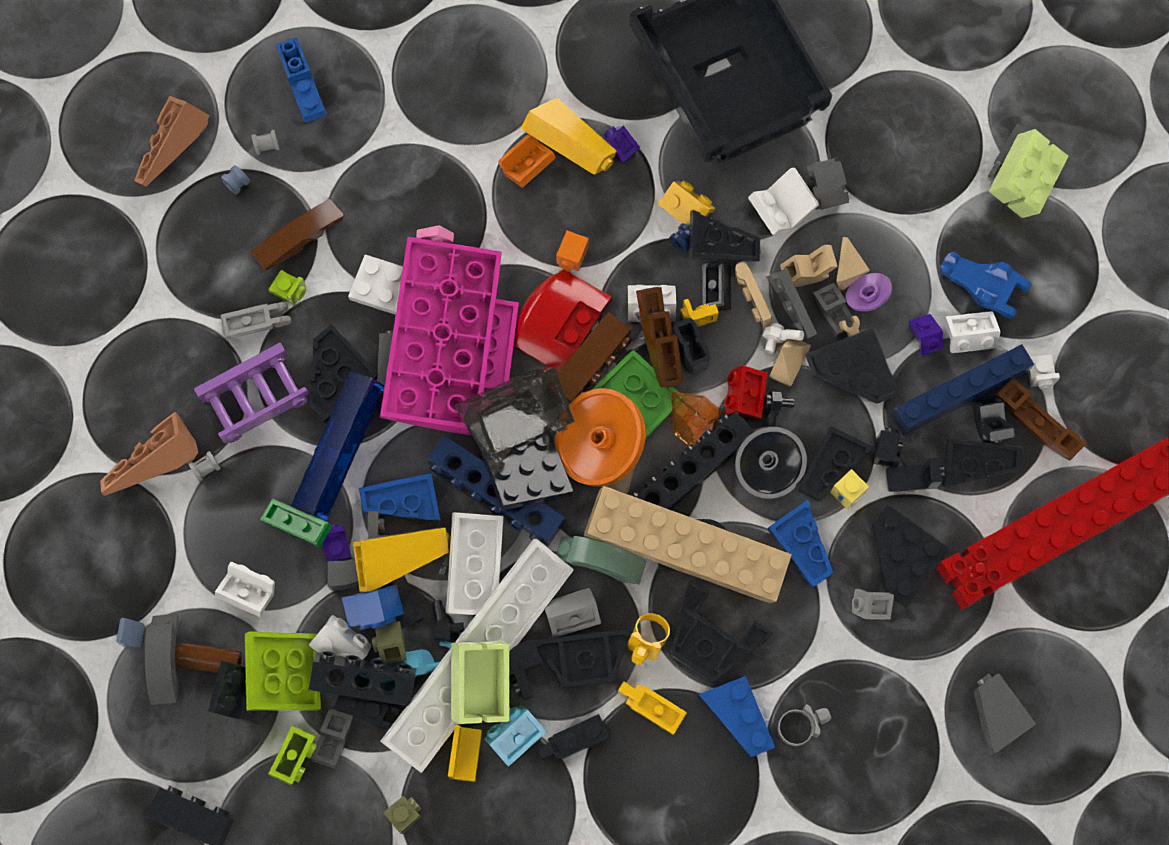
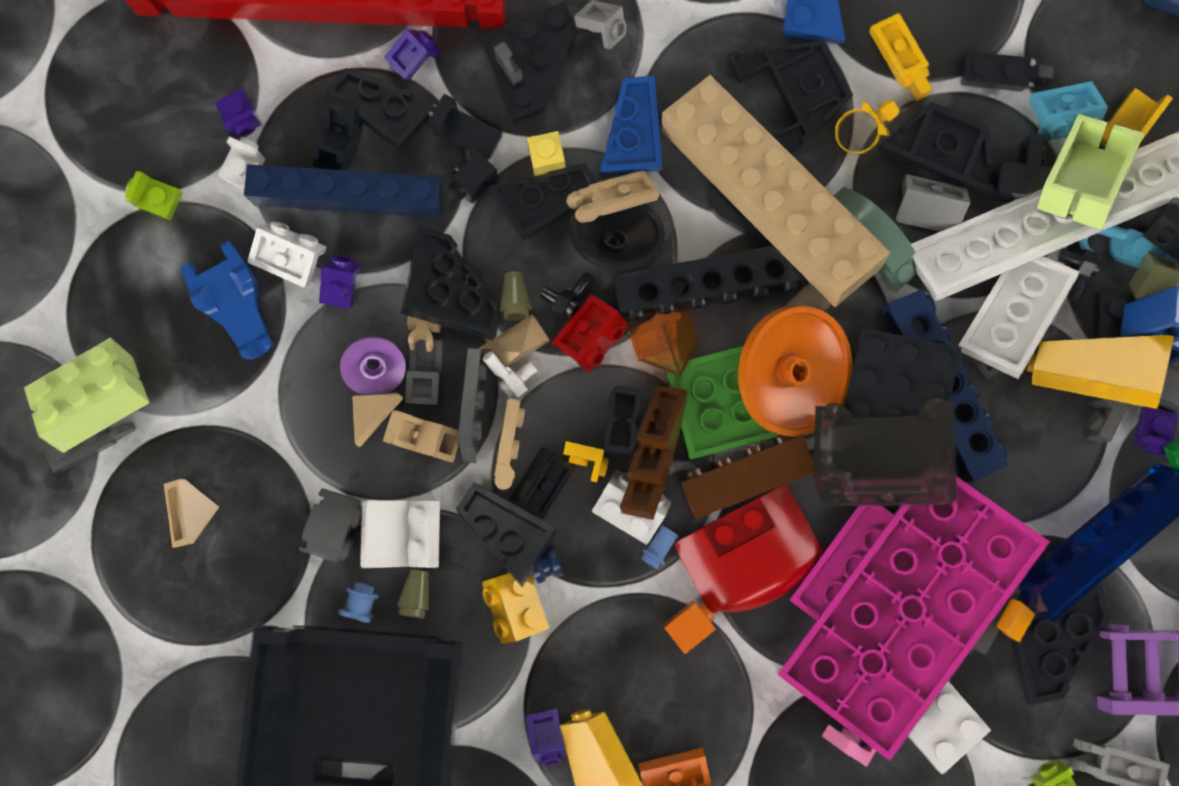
camera: 150 degrees left, 10 degrees up
blue wing [359,473,441,522] -> none
reddish brown slope [996,378,1087,461] -> none
none -> lime bracket [125,171,183,221]
none -> tan slope [164,479,219,548]
none -> dark purple bracket [214,89,262,139]
none -> medium blue brick [338,582,379,622]
none -> dark purple bracket [384,29,440,80]
none -> olive cone [396,570,429,619]
none -> dark grey tile [494,42,523,85]
none -> olive cone [500,271,532,321]
none -> tan hinge [566,170,659,223]
none -> medium blue pin [641,525,678,569]
none -> light orange tile [996,598,1035,643]

